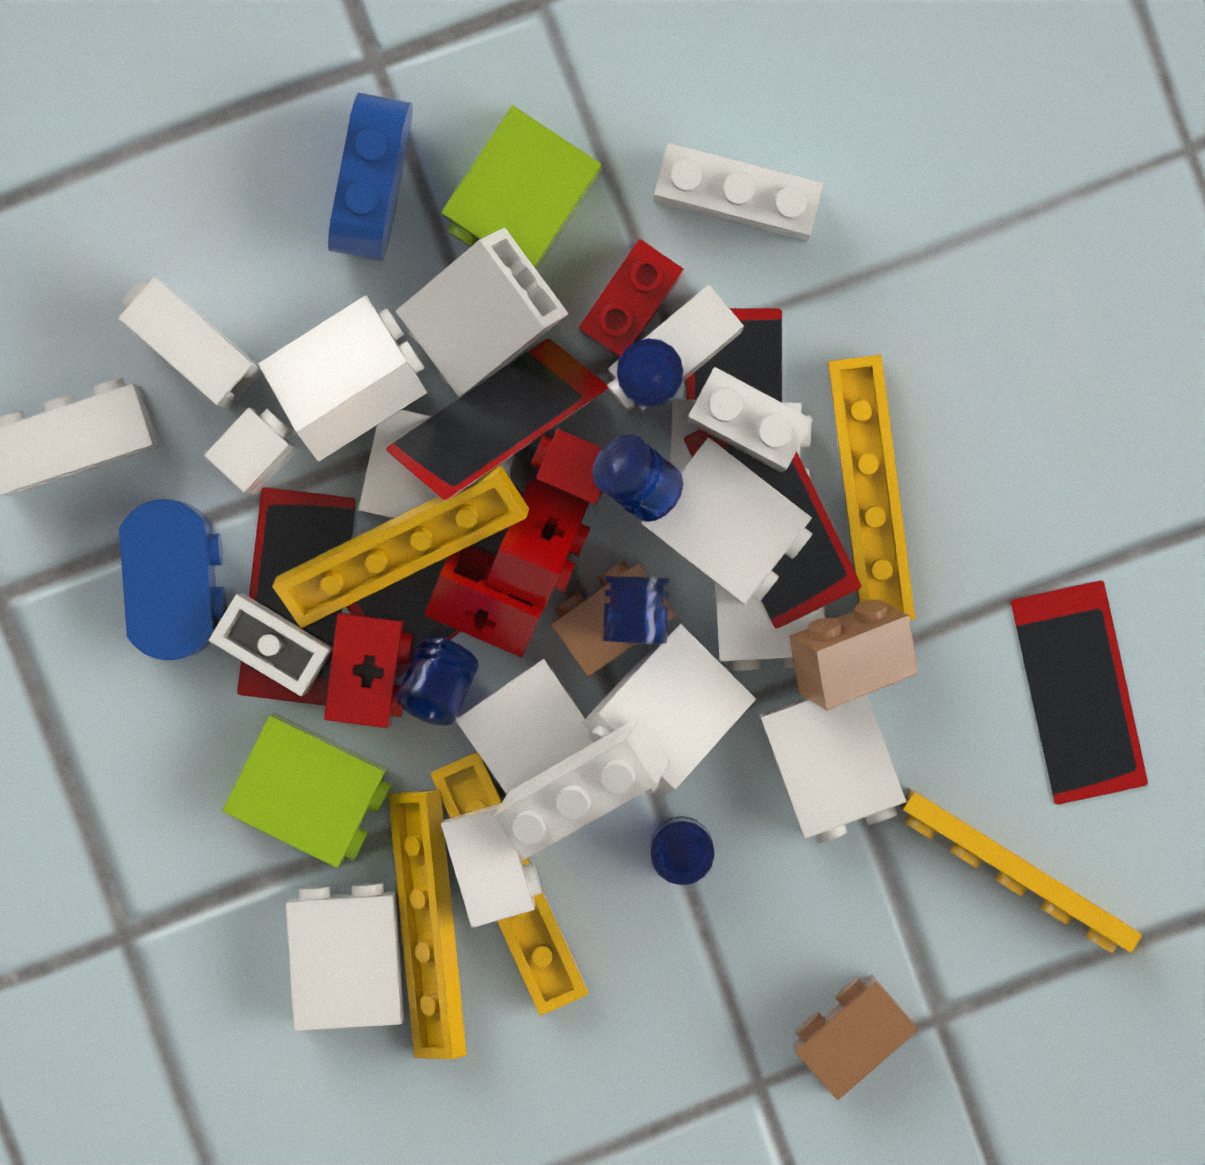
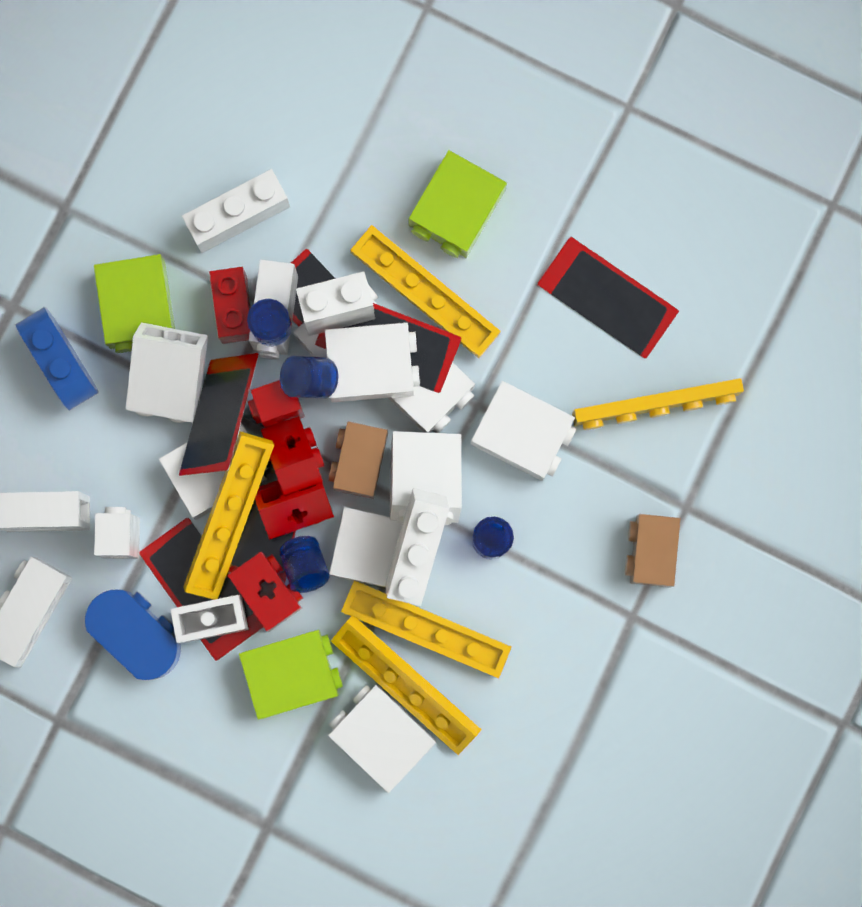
camera: 45 degrees left, 5 degrees down
white brick [258,295,428,462] -> none
white brick [441,803,542,928] -> none
clear blue piece [603,576,670,644] -> none
medium nougat brick [789,600,919,710] -> none
none -> lime brick [408,150,507,258]

